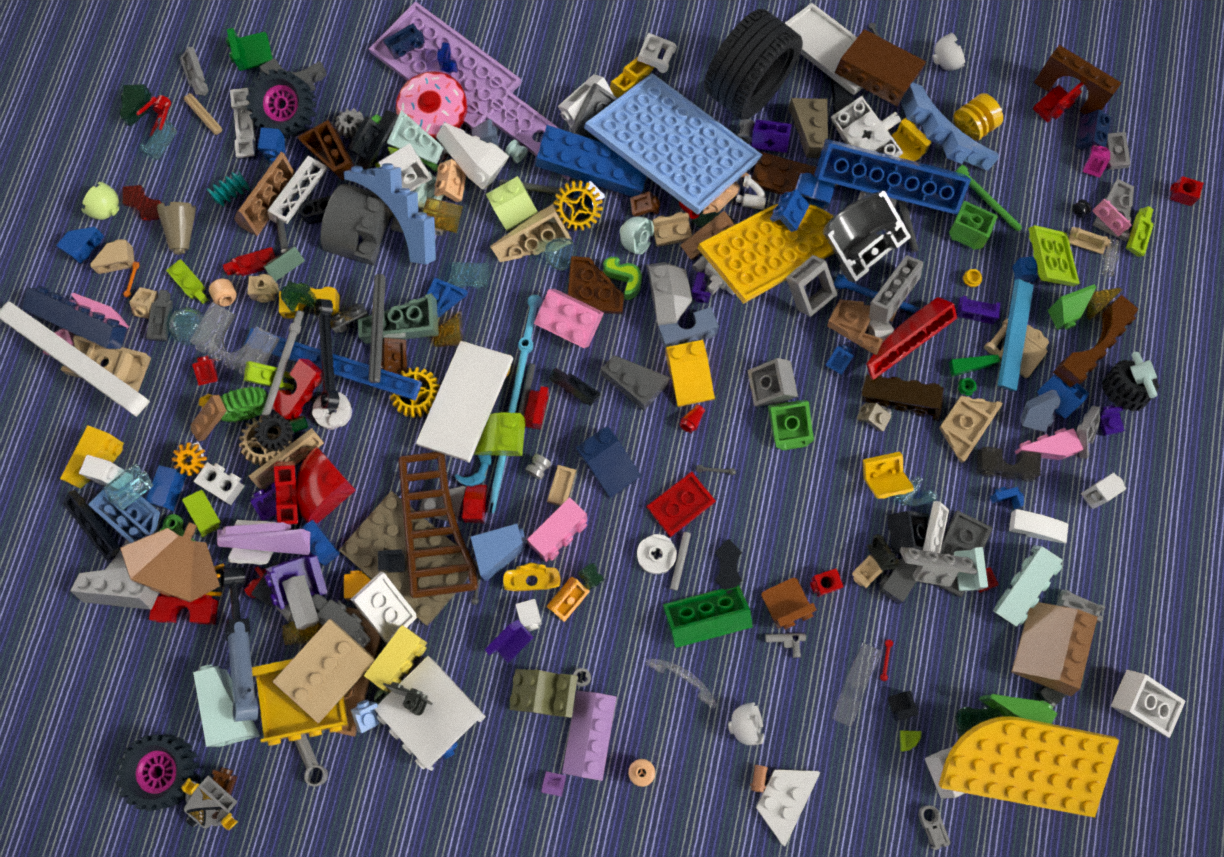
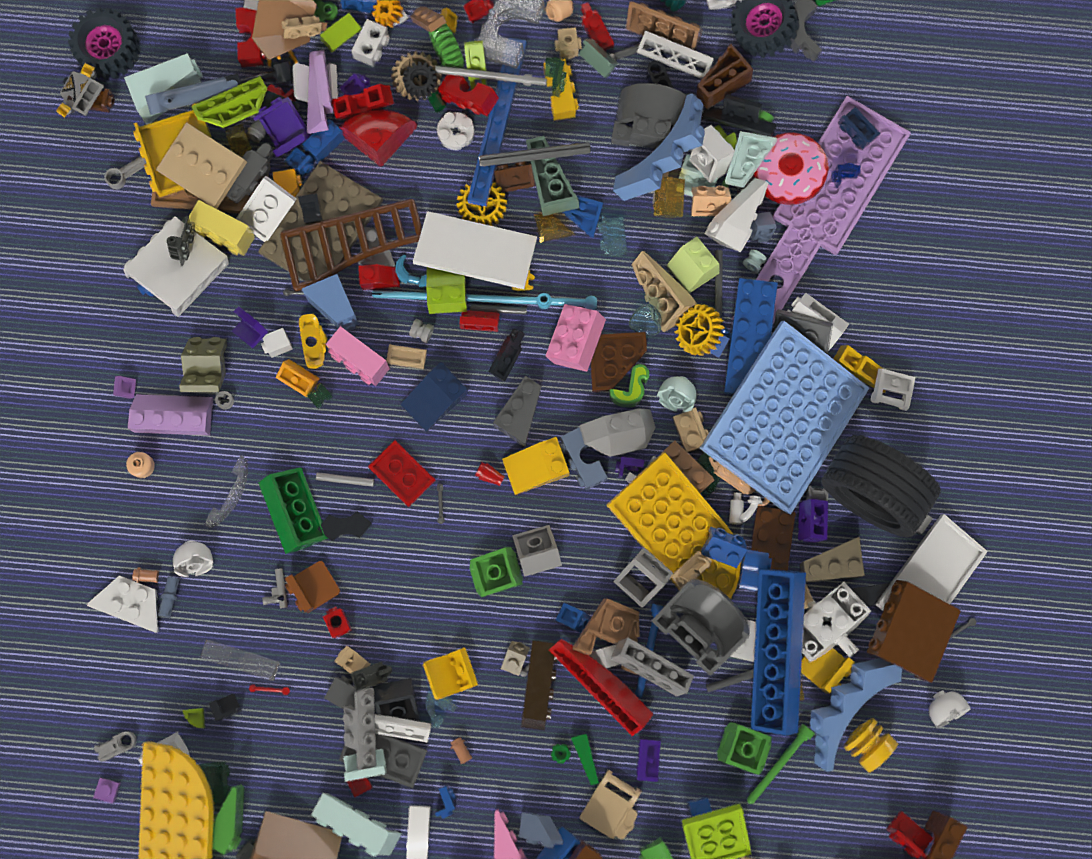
camera: 80 degrees right, 5 degrees up
tan plate [249,428,324,489] -> none
blue slope [258,127,286,164] -> none
light grey piece [282,575,319,630] -> none
black piece [314,299,339,410] -> none
dark grey hinge [330,303,369,333] -> none
light grey gear [335,108,364,139] -> none
light blue bracket [351,700,379,733] -> none
dark orange bracket [630,191,660,217] -> none
white plate [637,534,677,574] -> none
tan wing [939,396,1003,463] -> none
yellow plate [963,269,982,287] -> none
clear smoke arch [976,447,1041,482] -> none
dark azure tile [998,279,1034,392] -> none
none -> medium lavender plate [93,778,121,803]
none -> sand blue pin [158,577,180,618]
none -> lime wedge [191,76,267,128]
none -> tan hinge [282,16,322,39]
none -> blue bracket [284,147,314,177]
none -> nougat pin [450,737,472,764]
none -> tan hinge [671,551,712,590]

